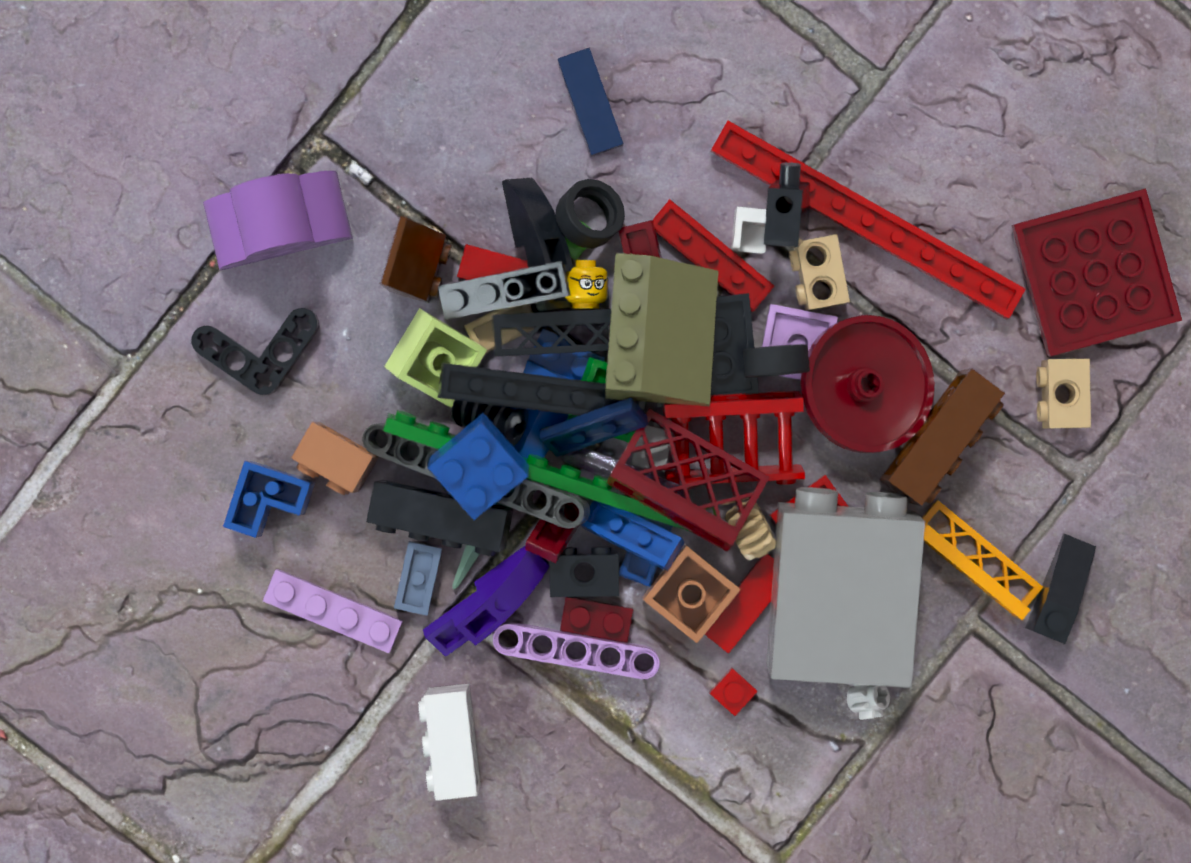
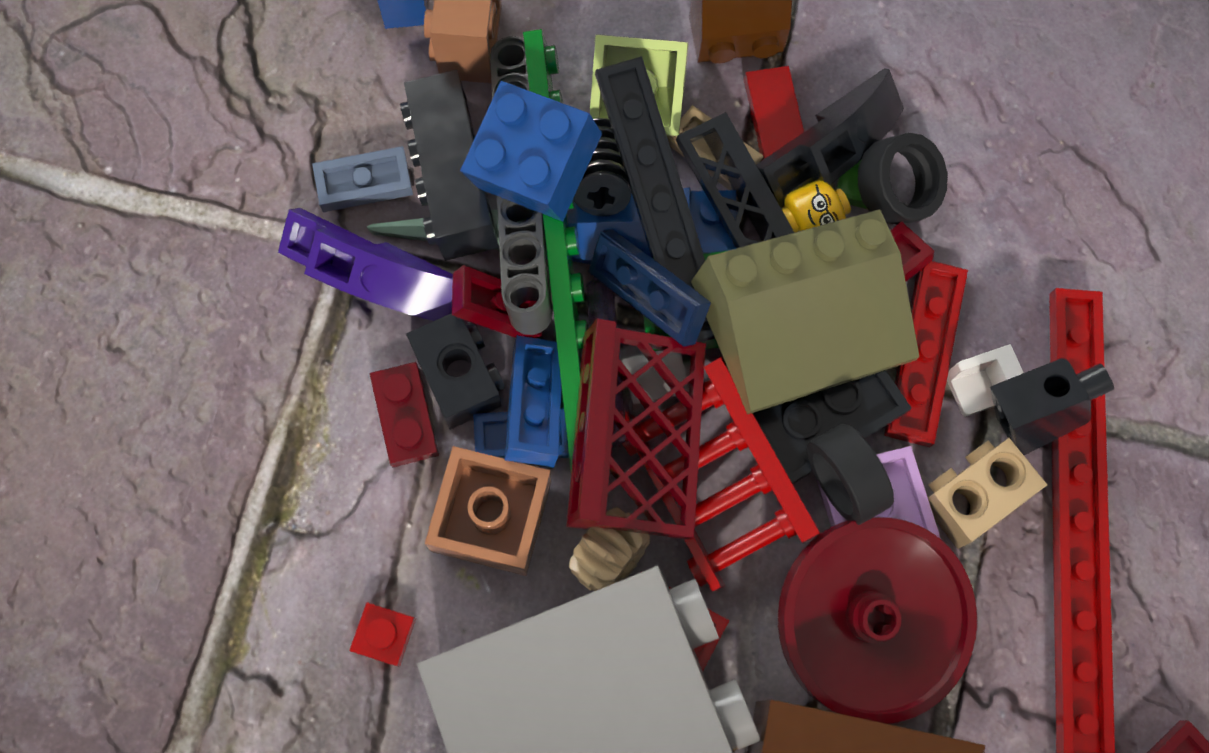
camera: 55 degrees right, 15 degrees down
lavender plate [263,569,403,653] -> none
white brick [419,684,481,801] -> none
slope [438,261,571,320] -> none
lavender beam [493,622,660,679] -> none
dark blue tile [557,47,624,157] -> none
red tile [704,554,774,654] -> none

